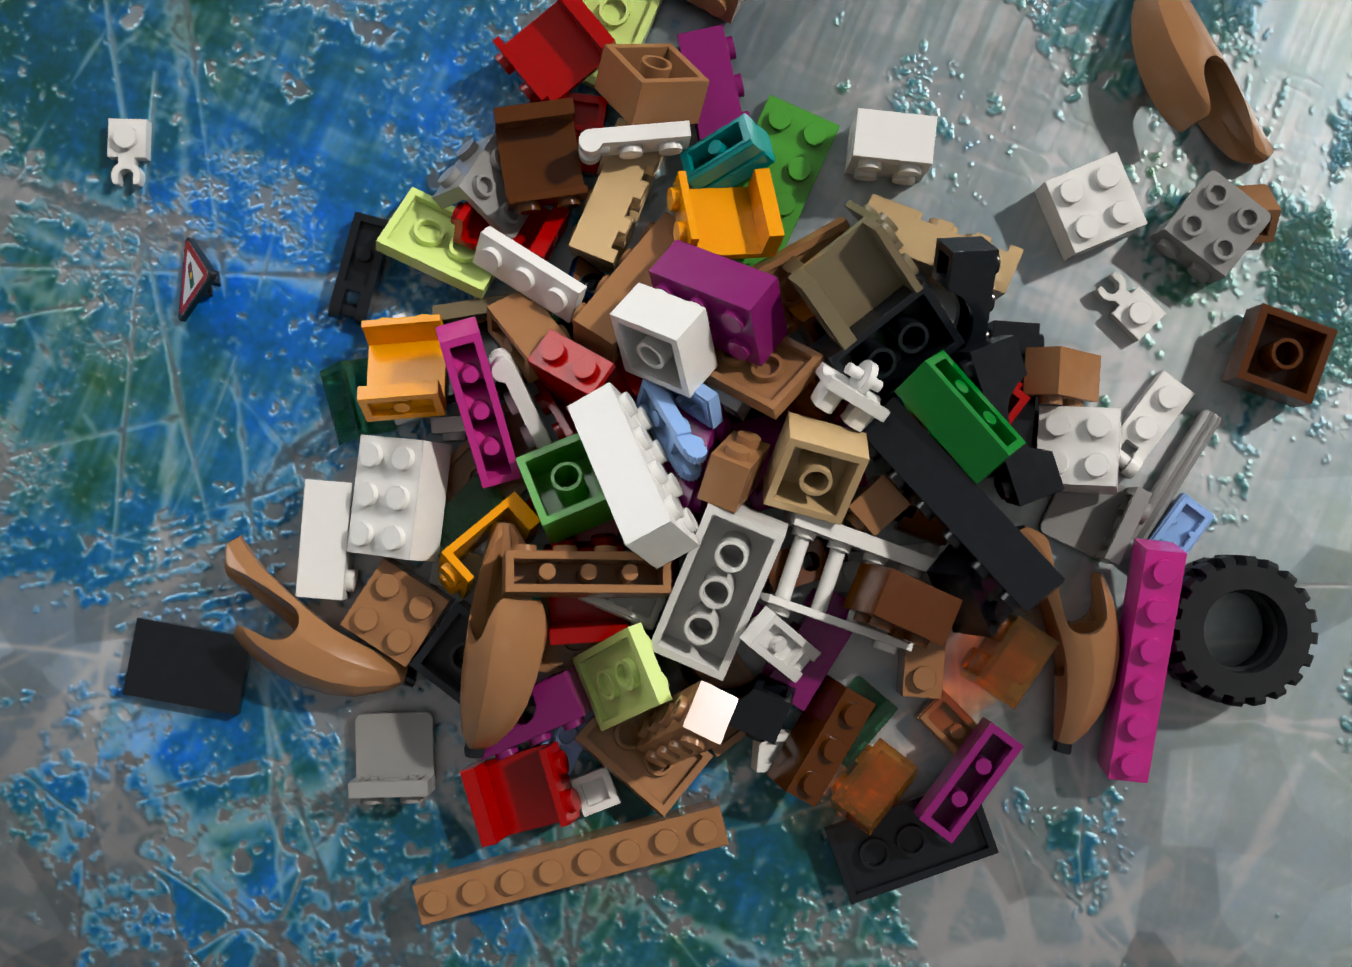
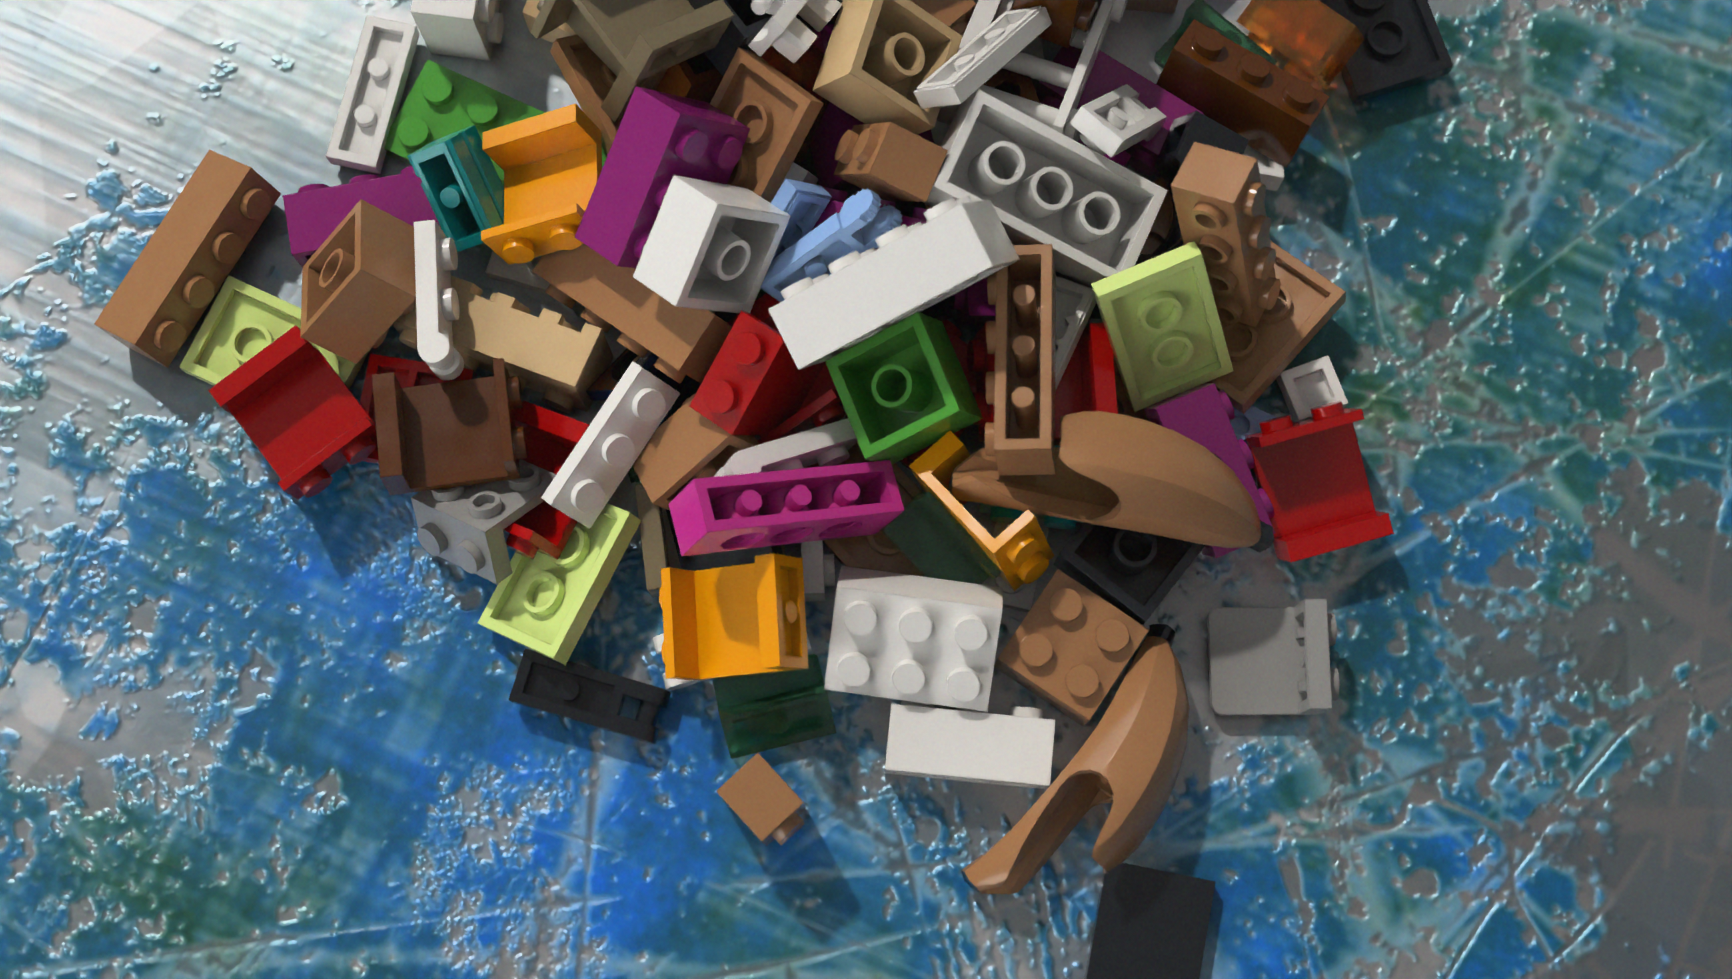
camera: 90 degrees left, 10 degrees down
piece [178,237,221,322] -> none
medium nougat brick [412,798,729,925] -> none
none -> white plate [326,15,420,174]
none -> medium nougat brick [716,753,806,846]
none -> white tile [914,6,1052,109]

